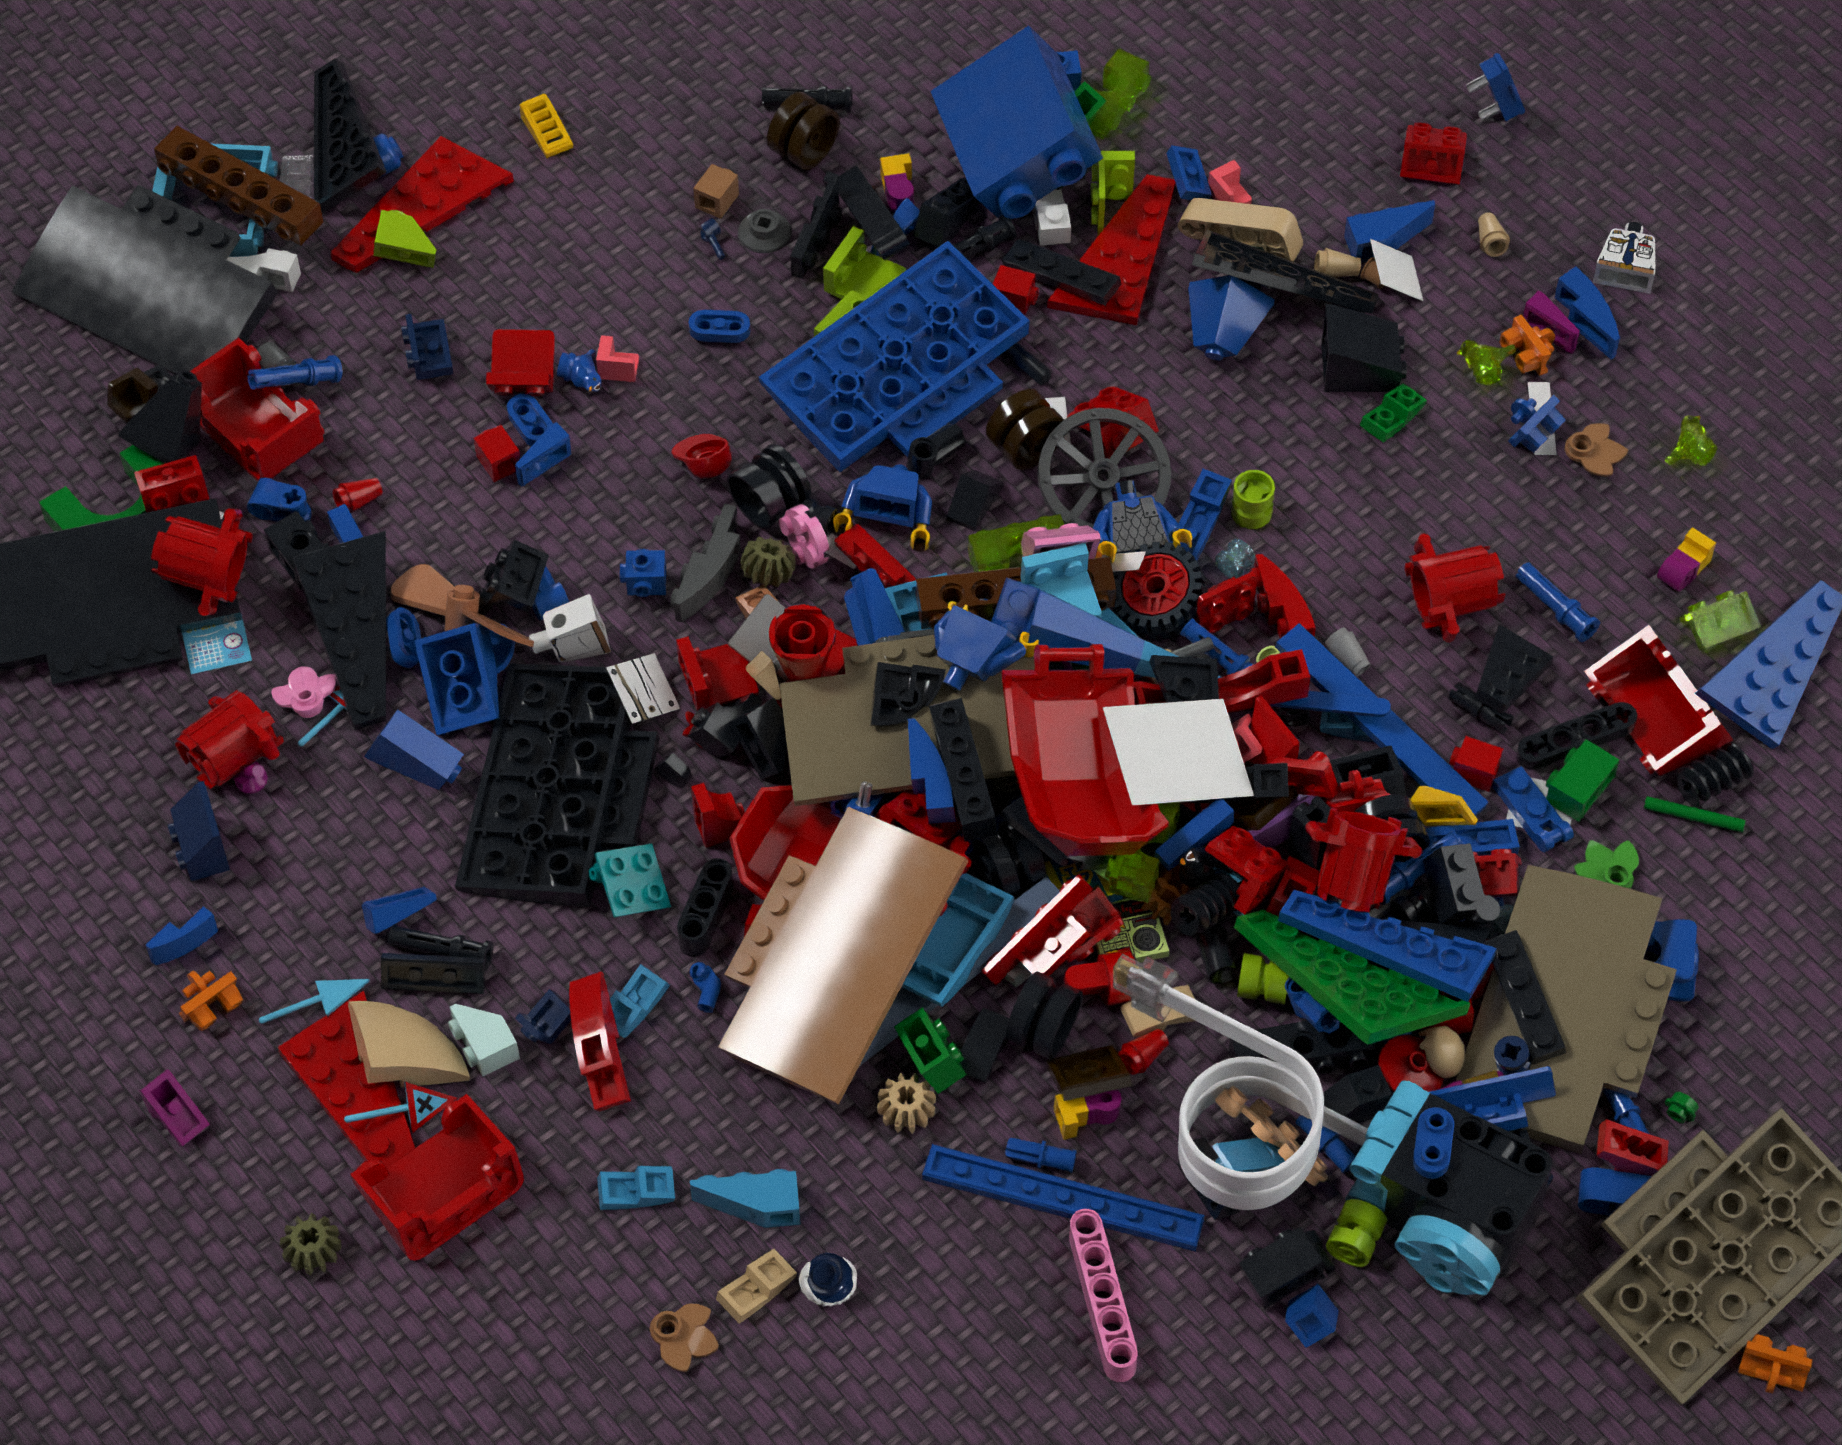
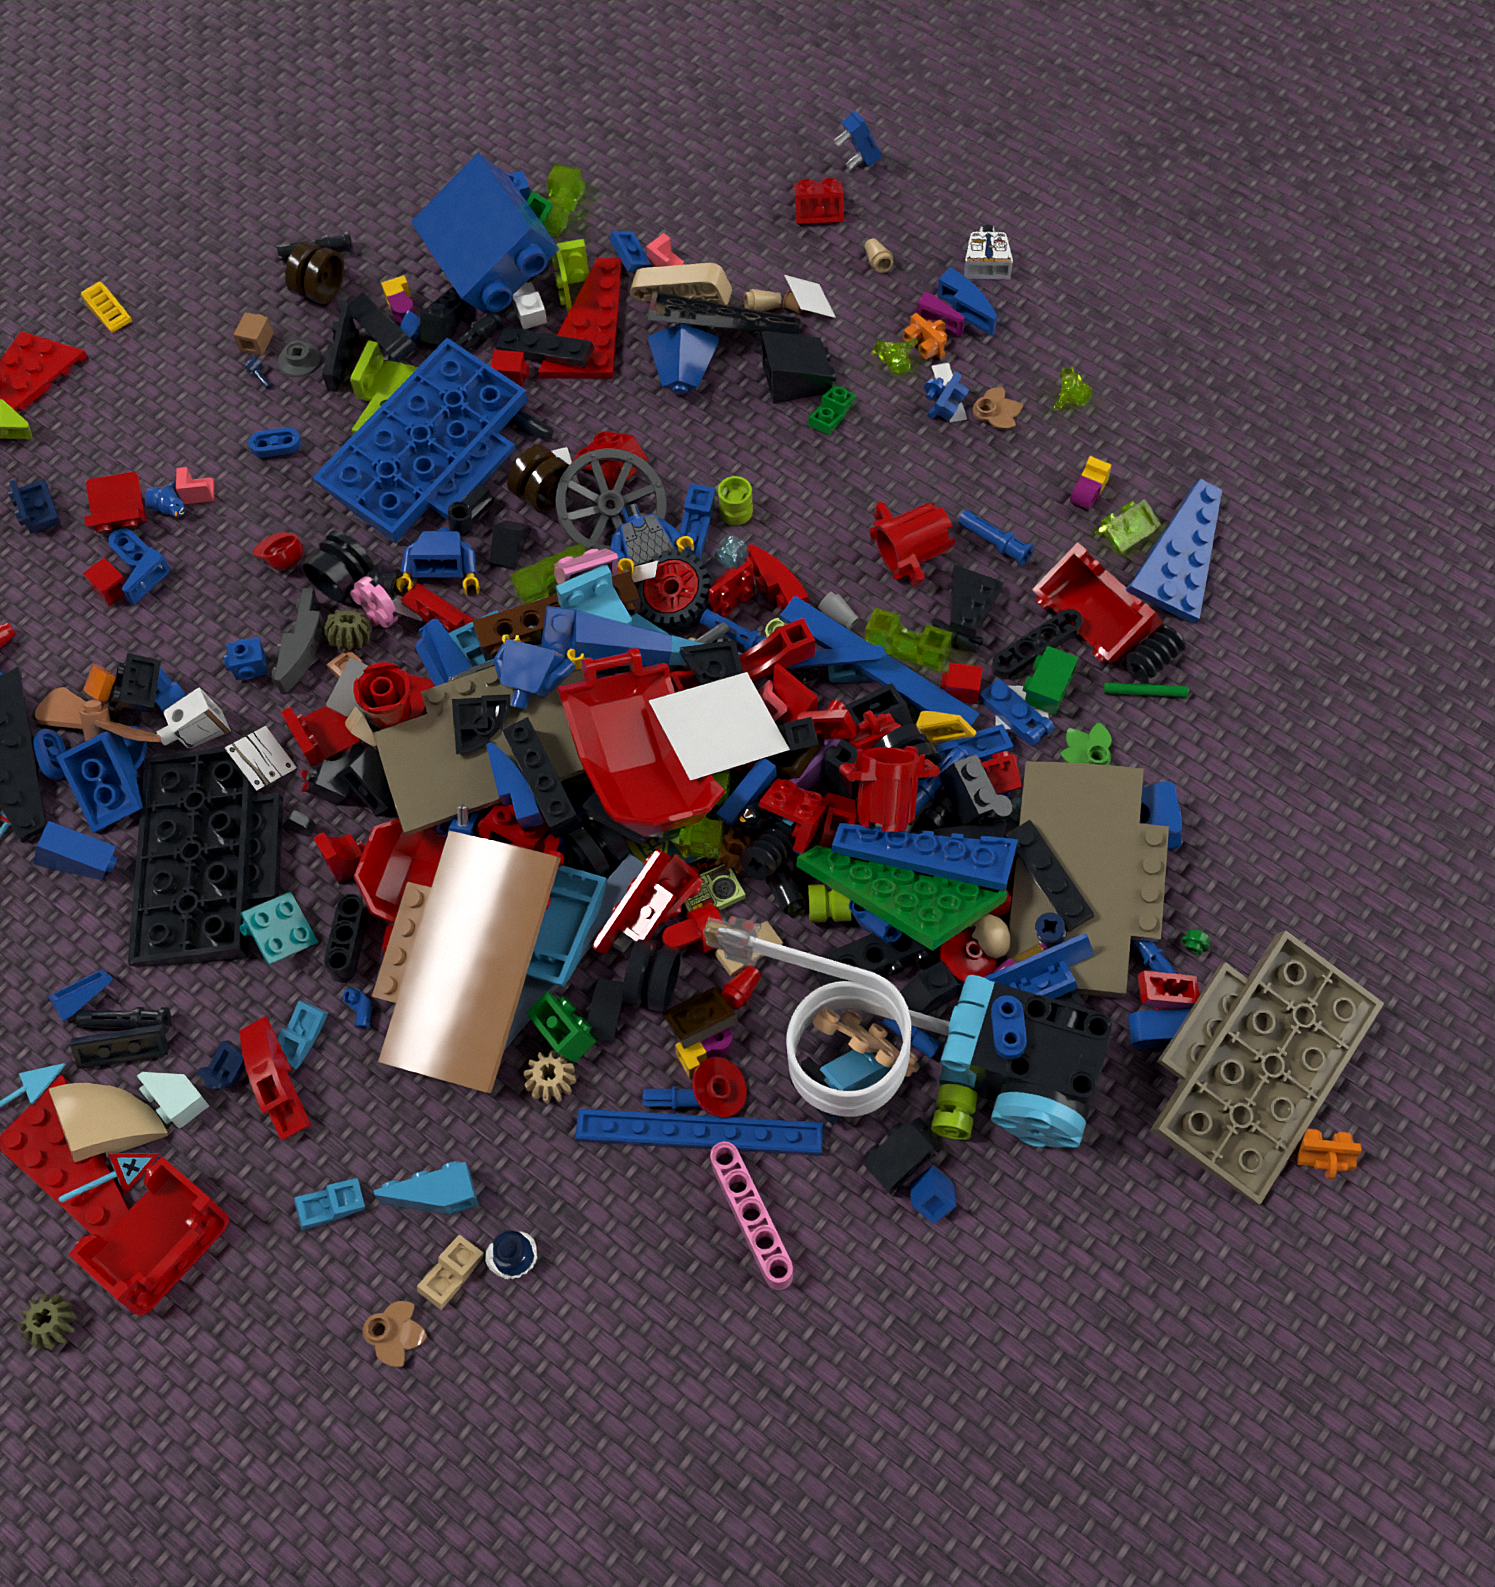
camera: 10 degrees left, 5 degrees up
blue slope [1344,200,1435,263] -> none
none -> orange slope [83,663,116,702]
none -> red dish [692,1057,747,1118]
none -> clear neon green arch [865,607,953,672]

